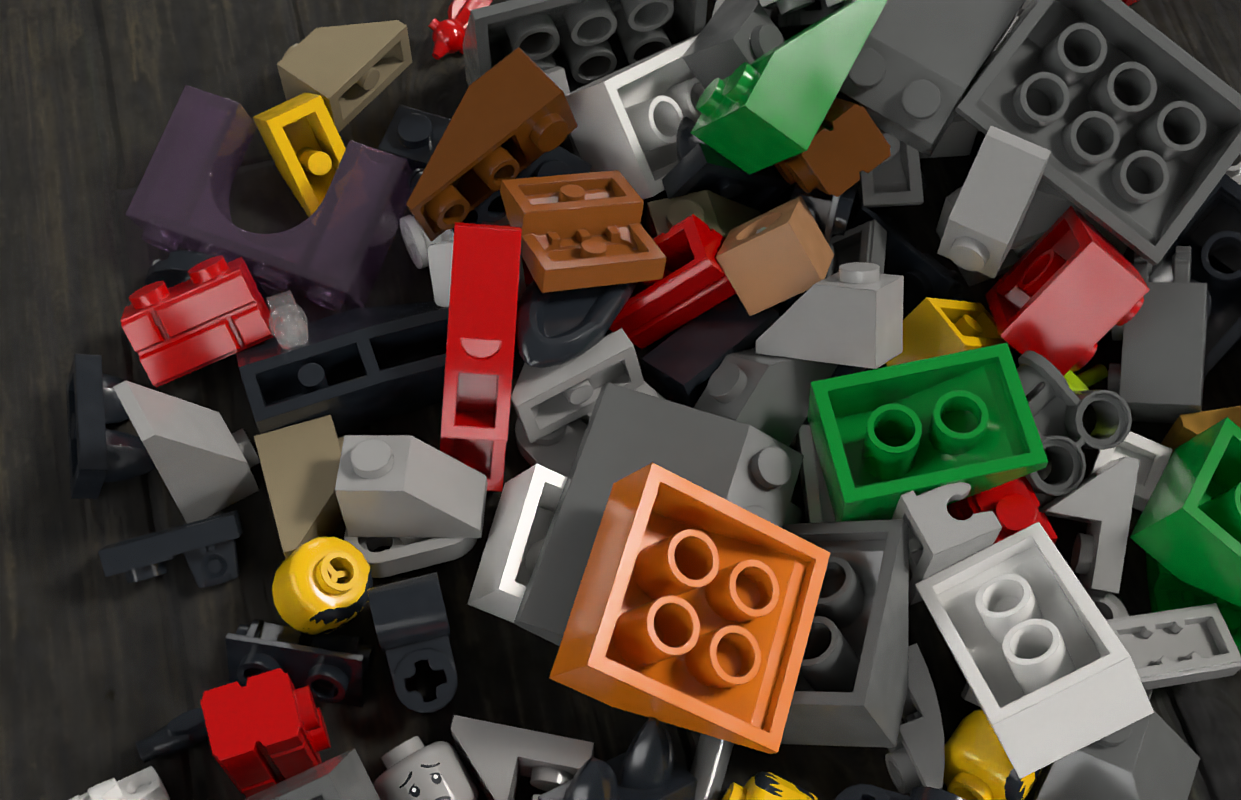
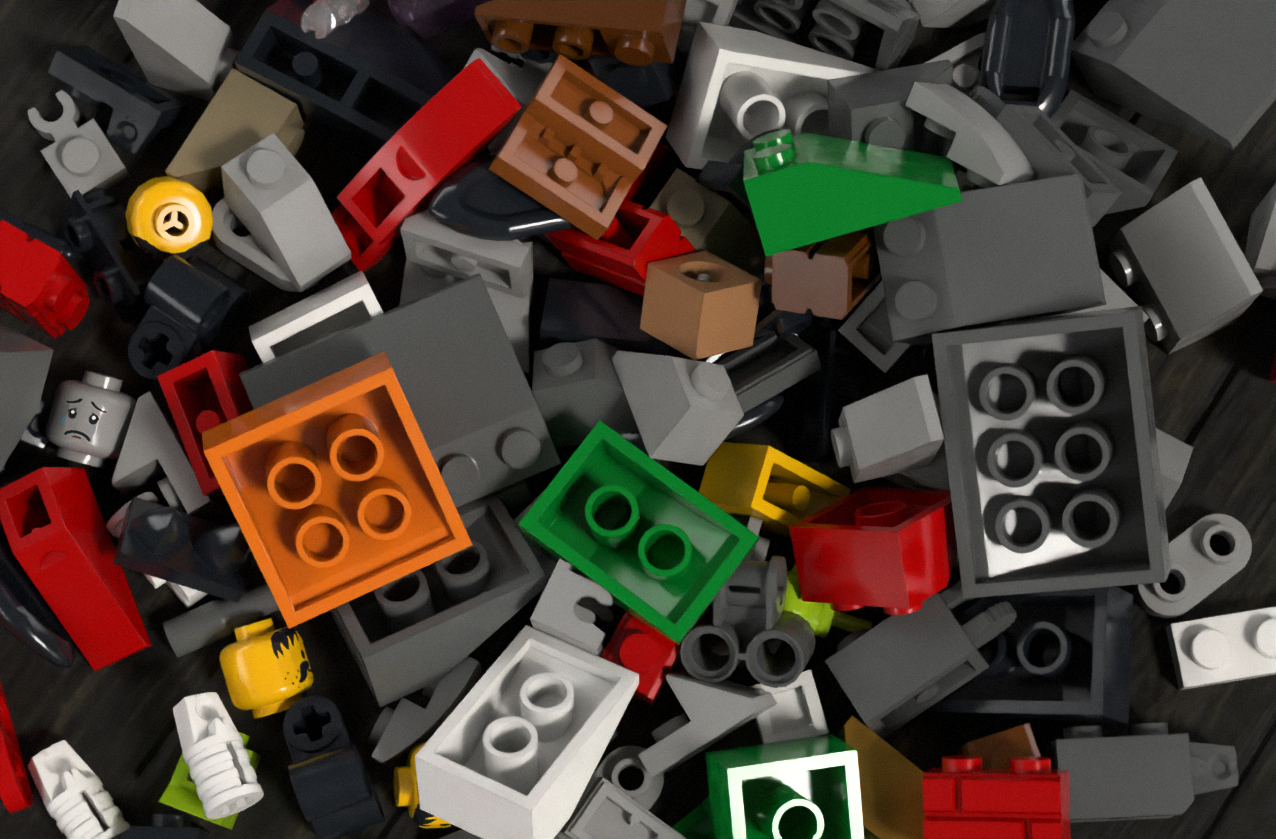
camera: 50 degrees right, 15 degrees up
none -> light grey plate [28,90,130,199]
none -> red brick [157,350,254,496]

